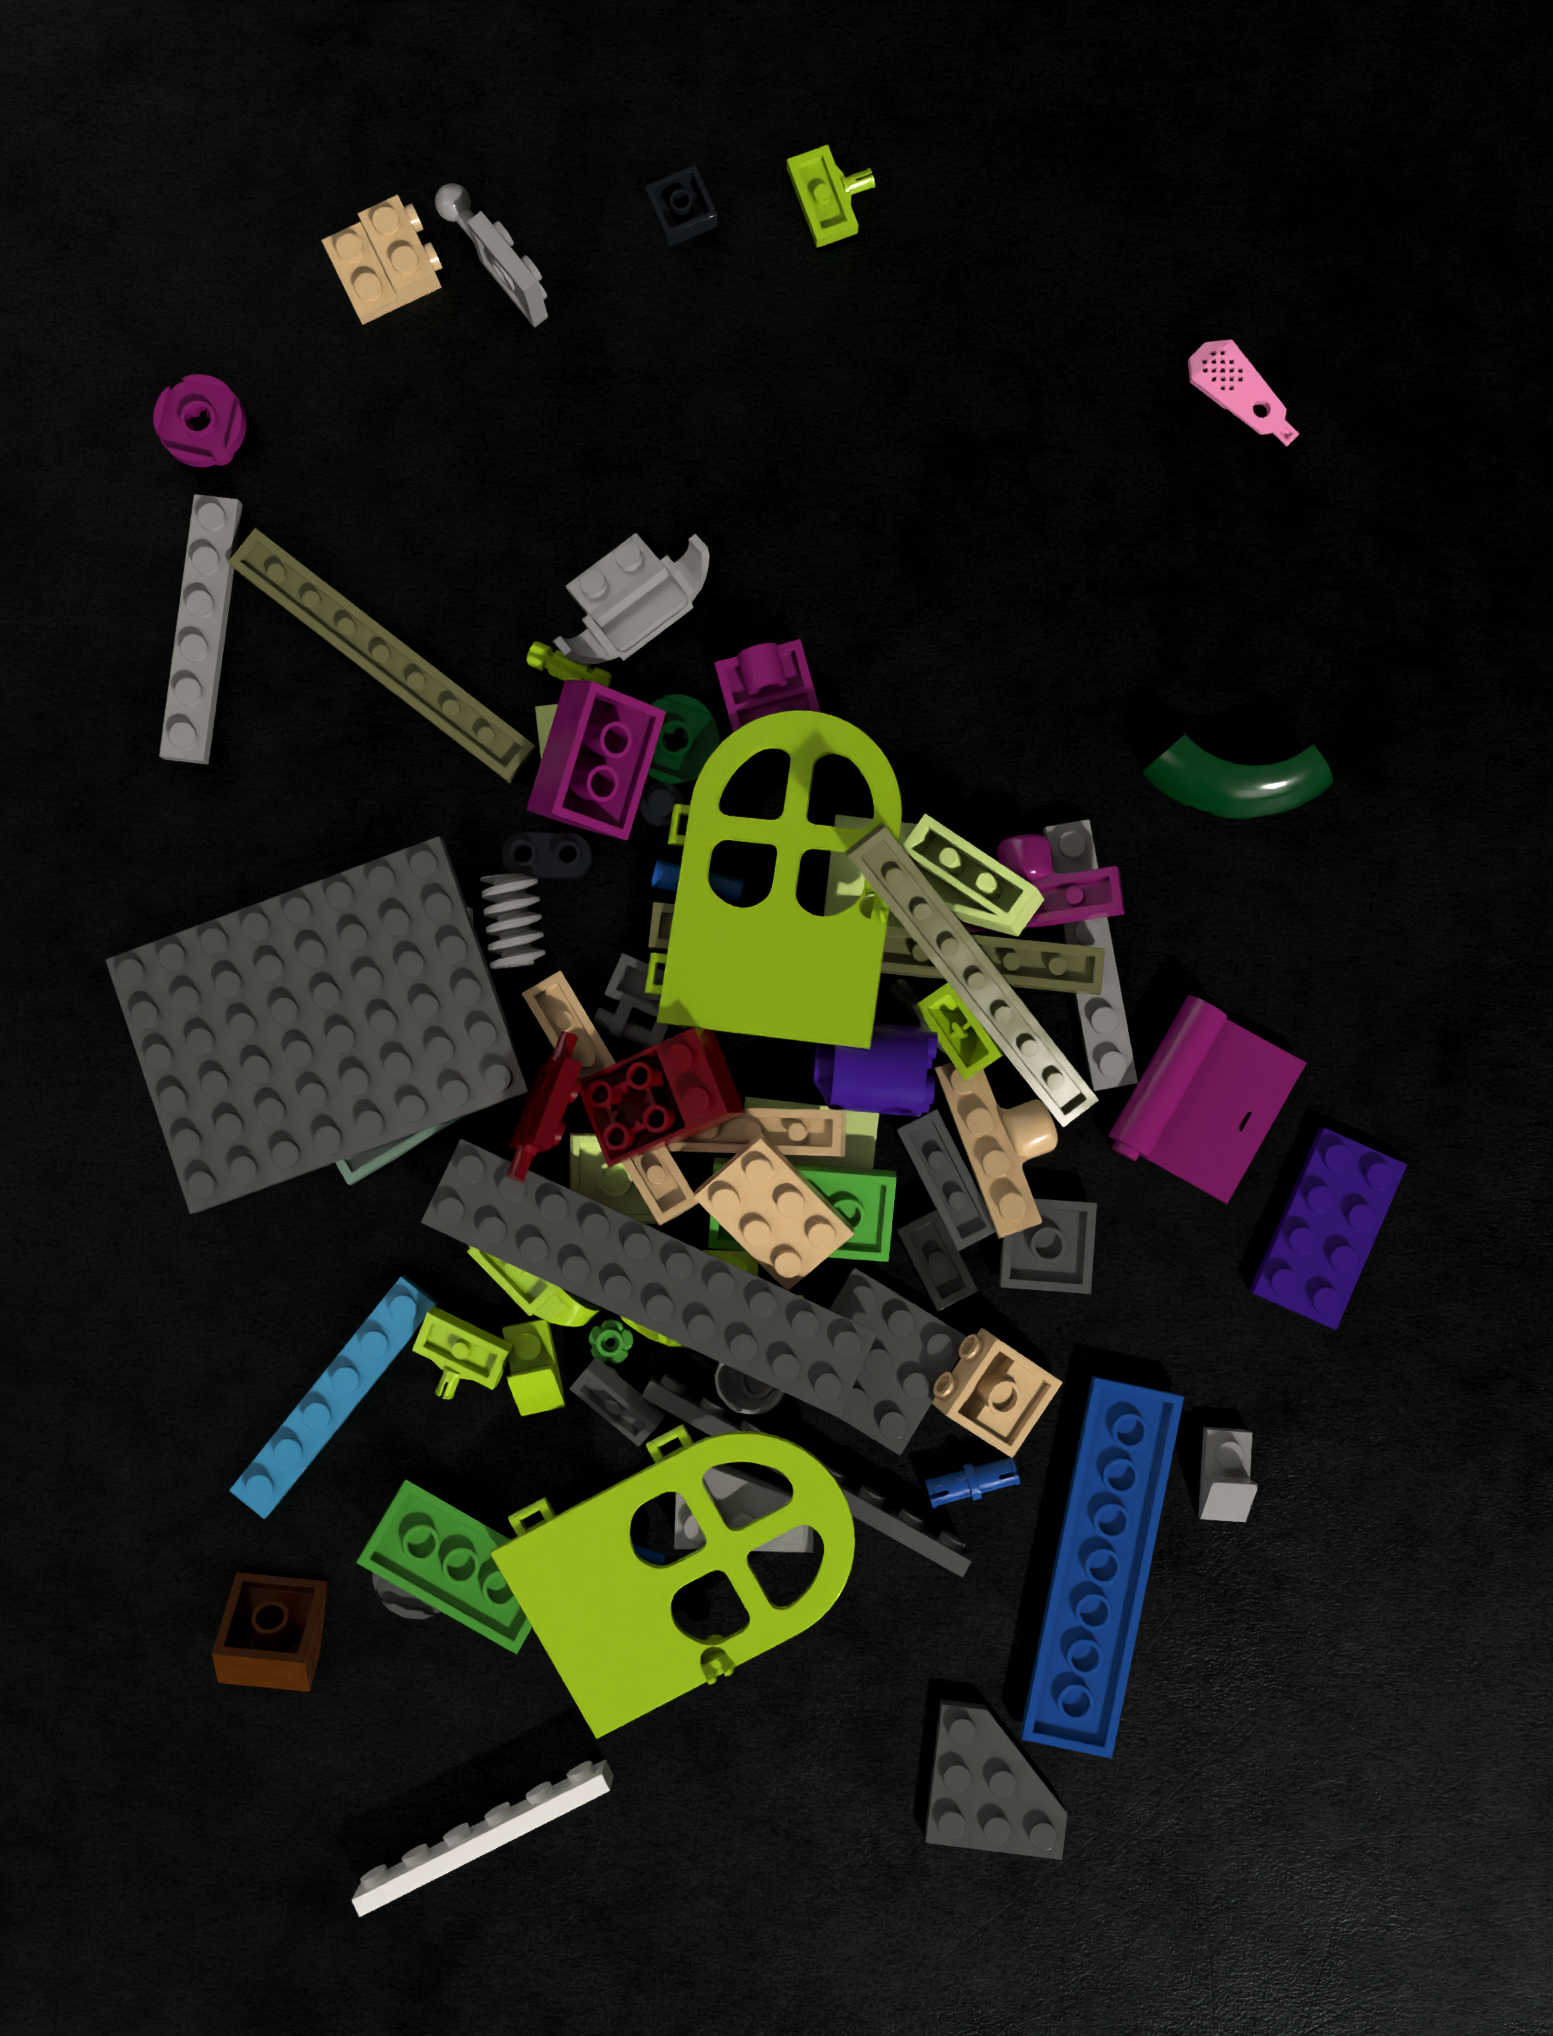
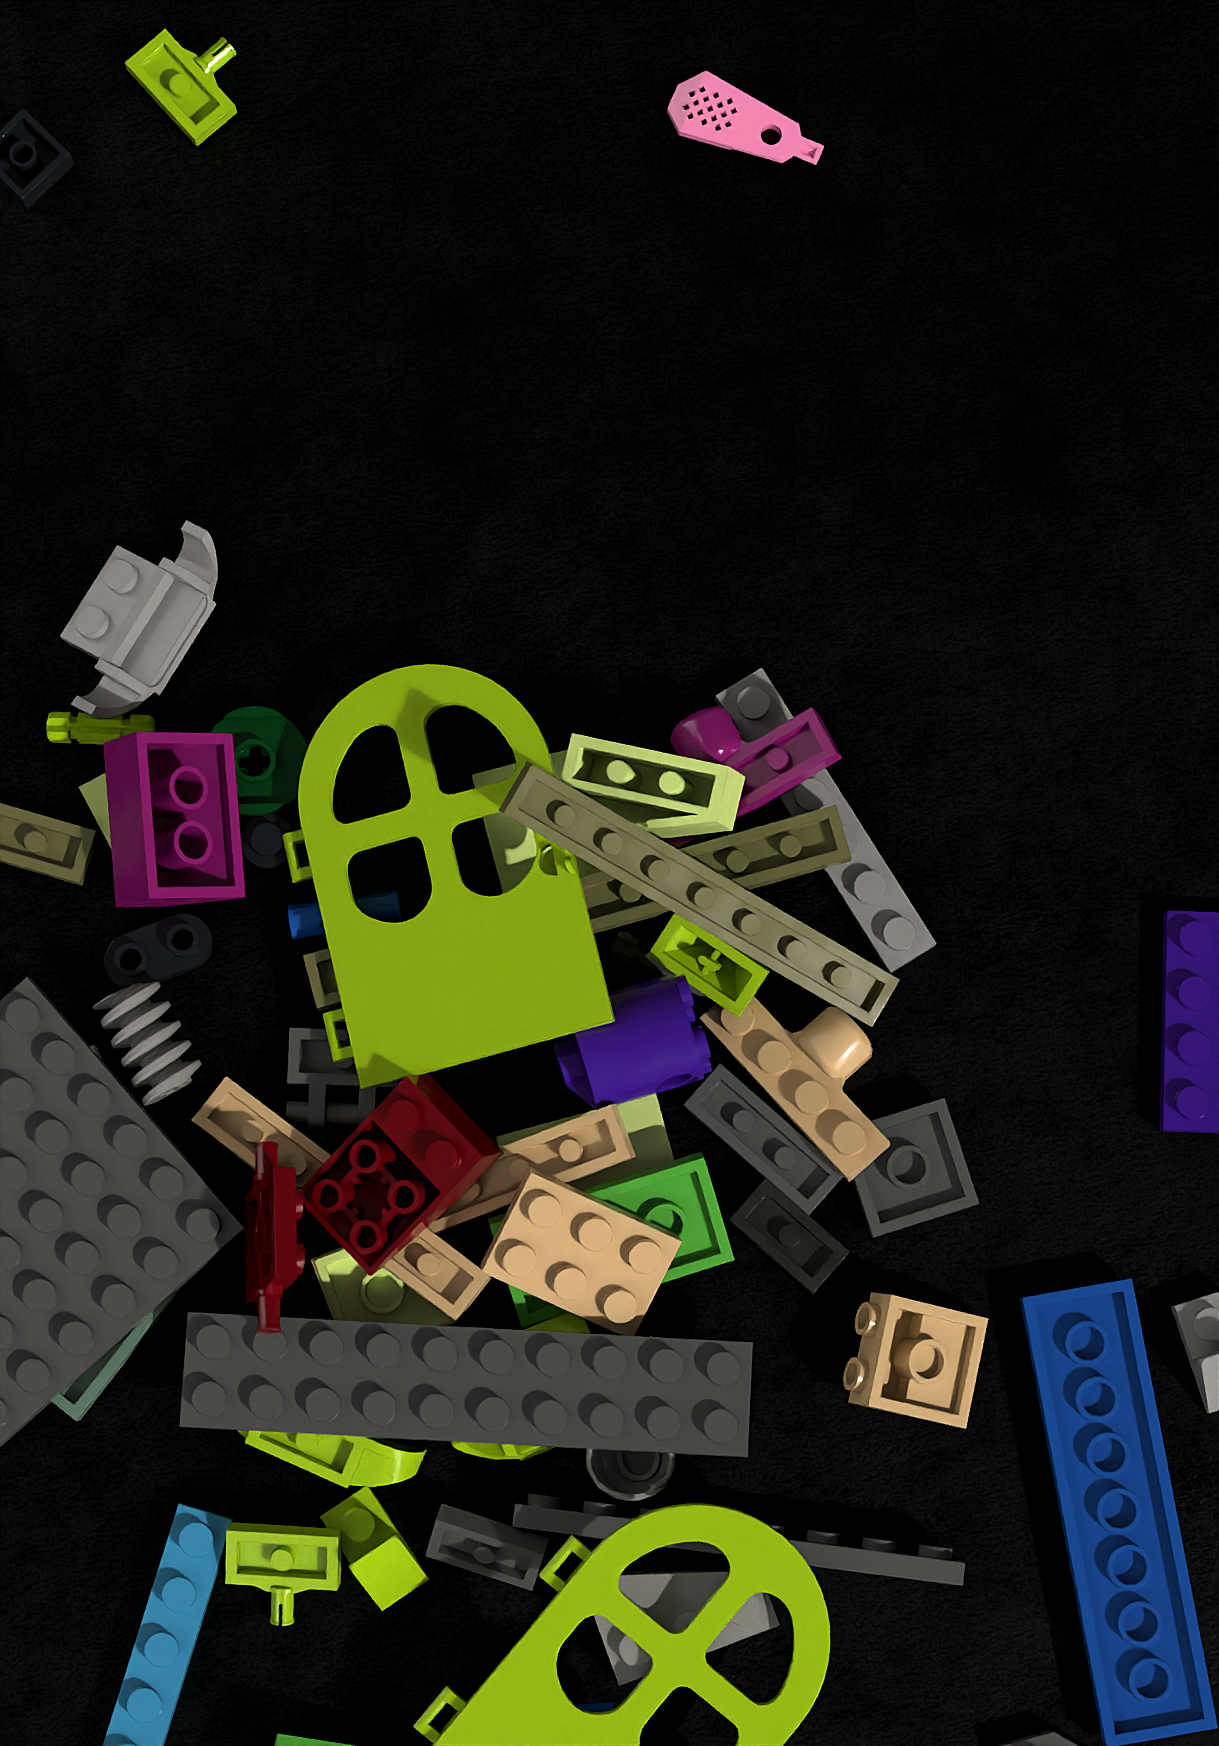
camera: 25 degrees left, 5 degrees down
bright green plate [589,1319,633,1364] -> none
magenta plate [714,639,821,733] -> none
dark grey plate [828,1267,967,1455] -> none
blue pin [925,1456,1020,1508] -> none
magenta door [1108,995,1306,1204] -> none
dark green brick [1142,734,1333,819] -> none

